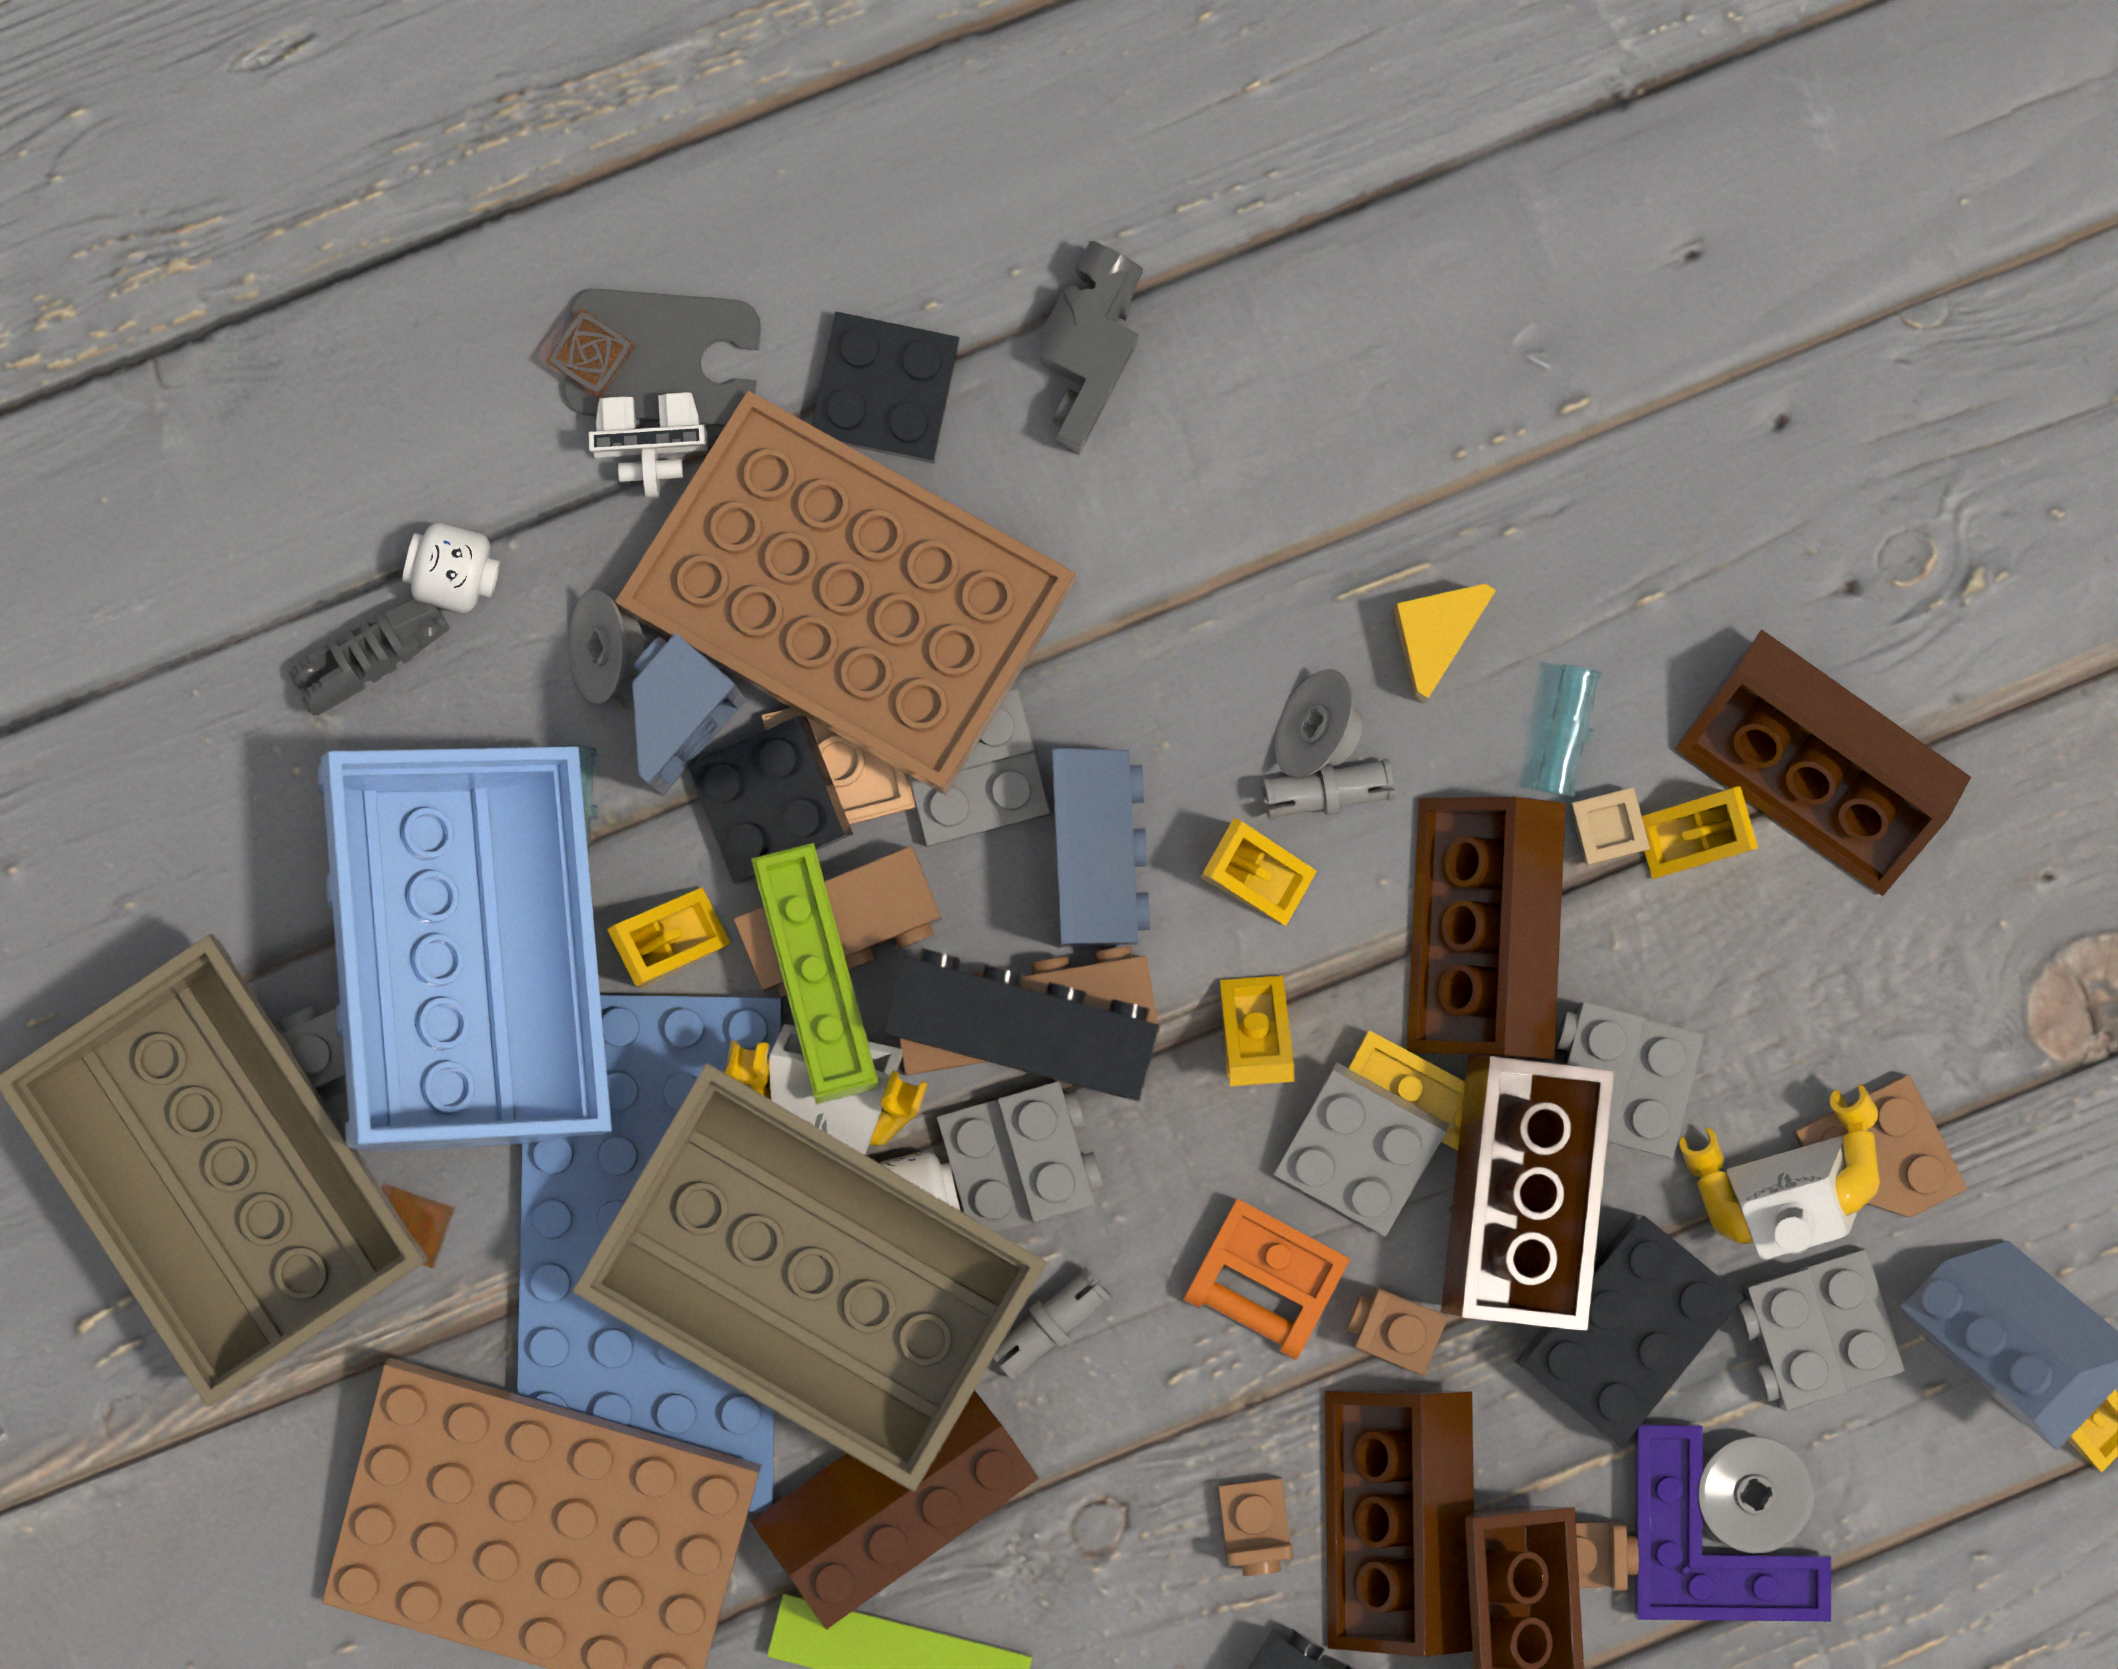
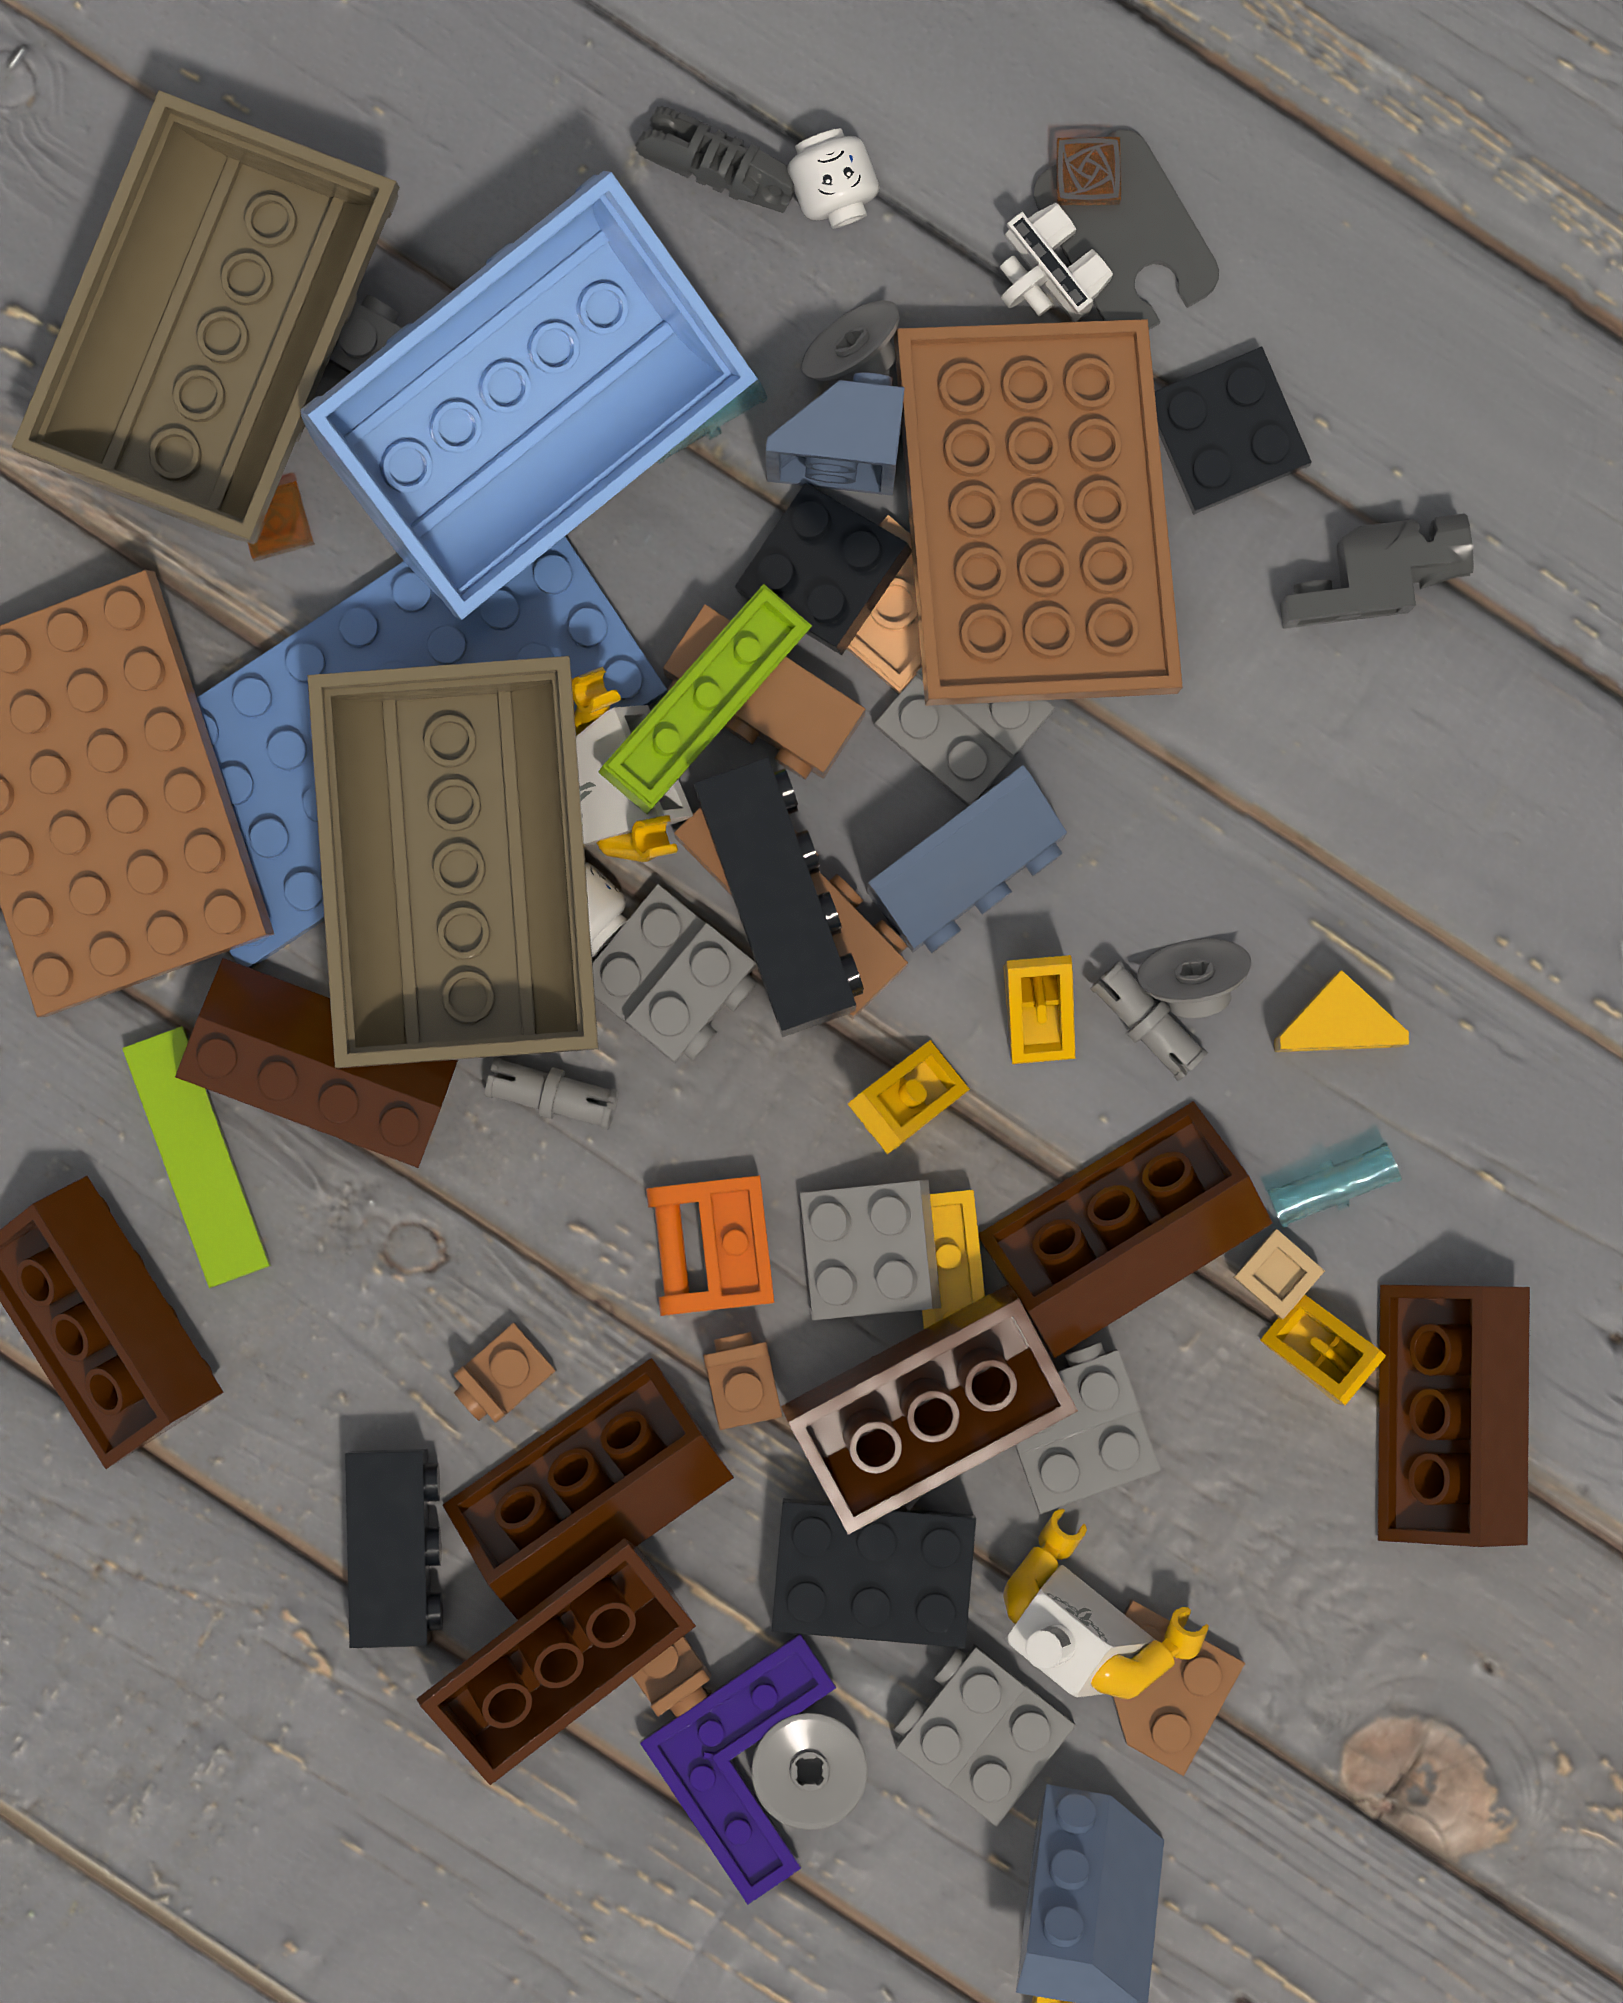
camera: 55 degrees right, 0 degrees up
yellow slope [607,887,731,989] -> none

